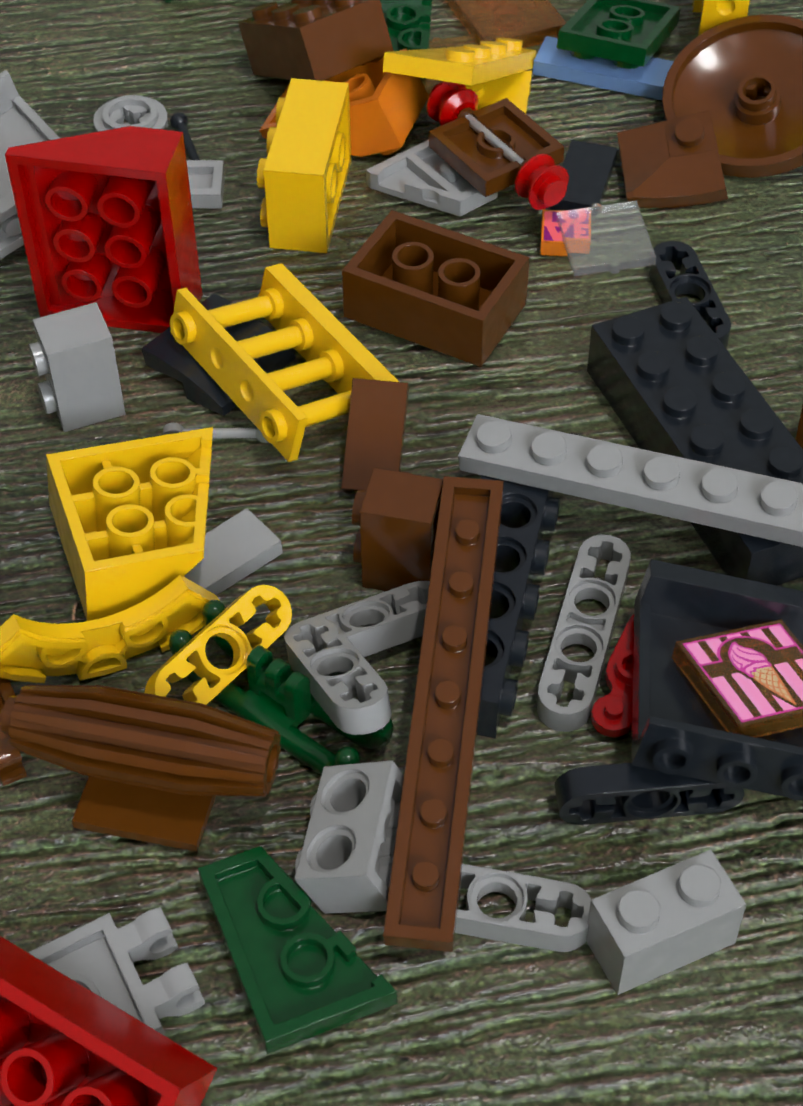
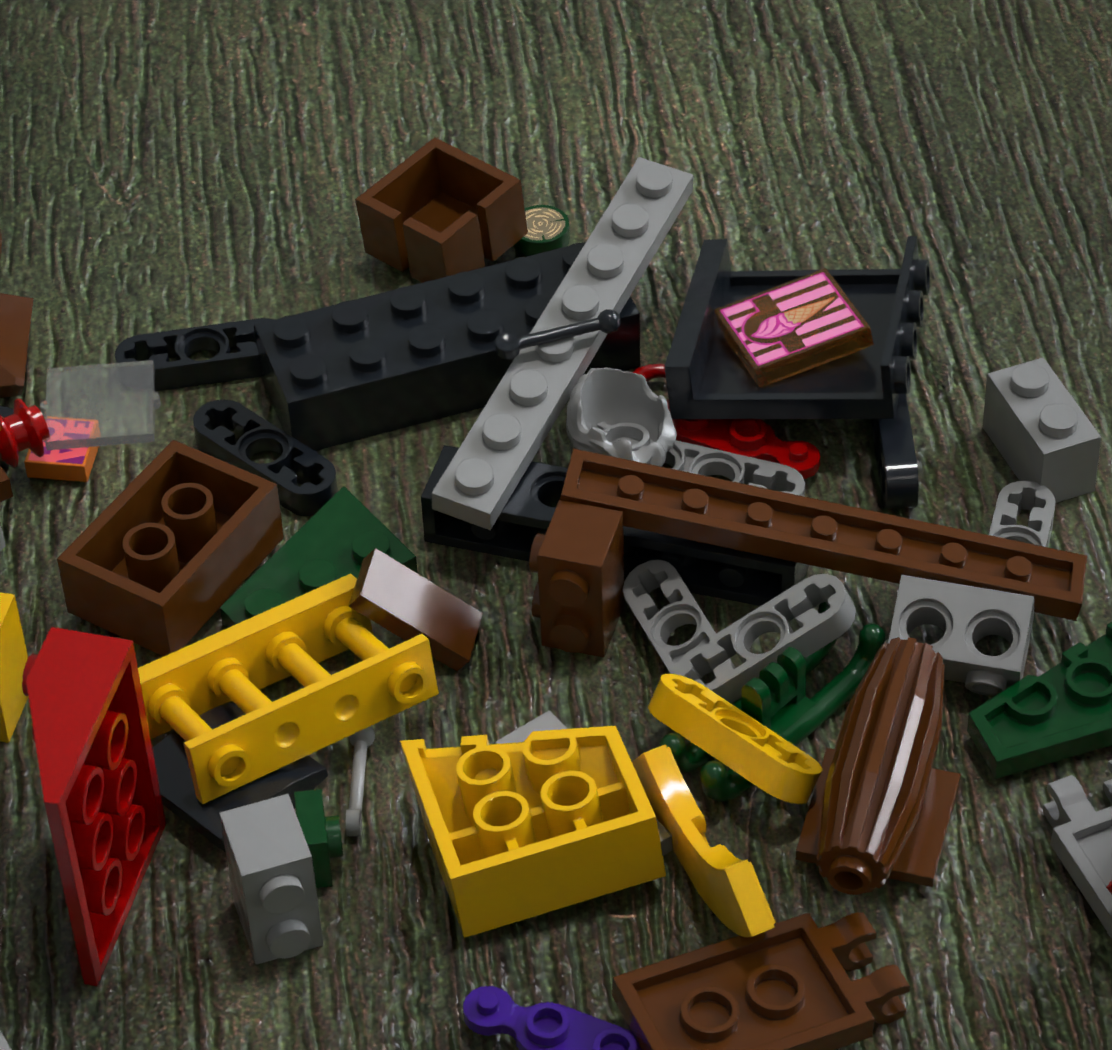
camera: 85 degrees left, 5 degrees down
none -> black beam [193,399,338,516]
none -> dark green wing [220,486,418,629]
none -> dark green plate [294,789,344,888]
none -> black hinge [495,309,621,359]
none -> light grey hair [566,367,677,467]

